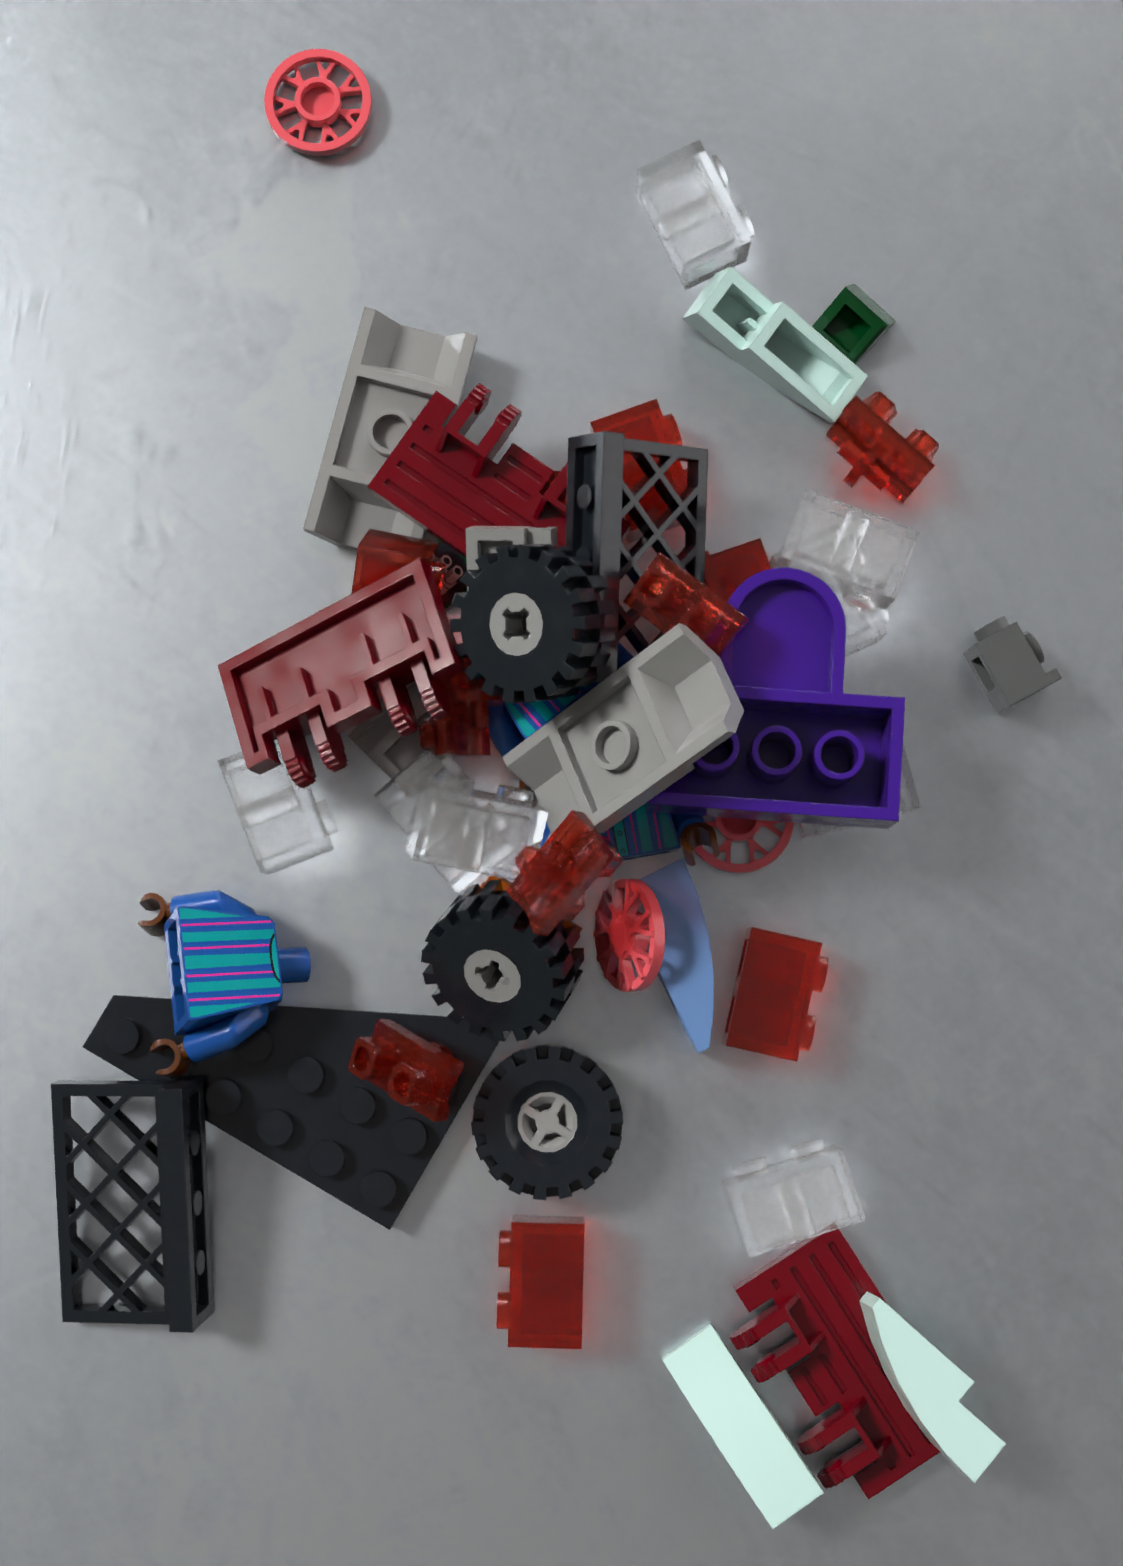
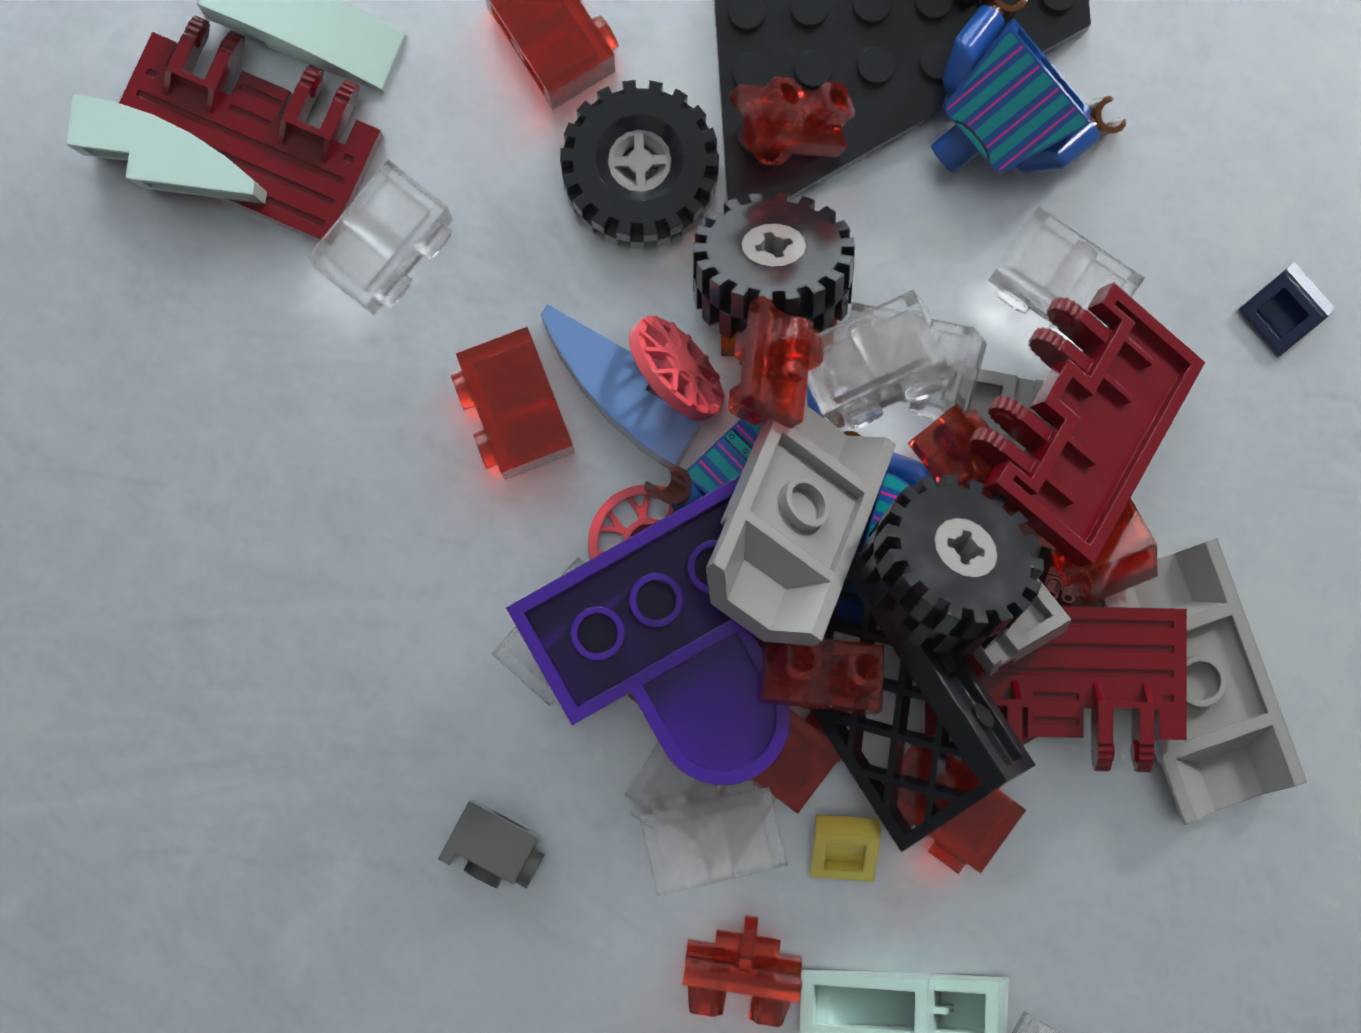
camera: 140 degrees right, 0 degrees up
none -> light yellow plate [810,814,881,882]
none -> dark blue slope [1239,263,1334,356]

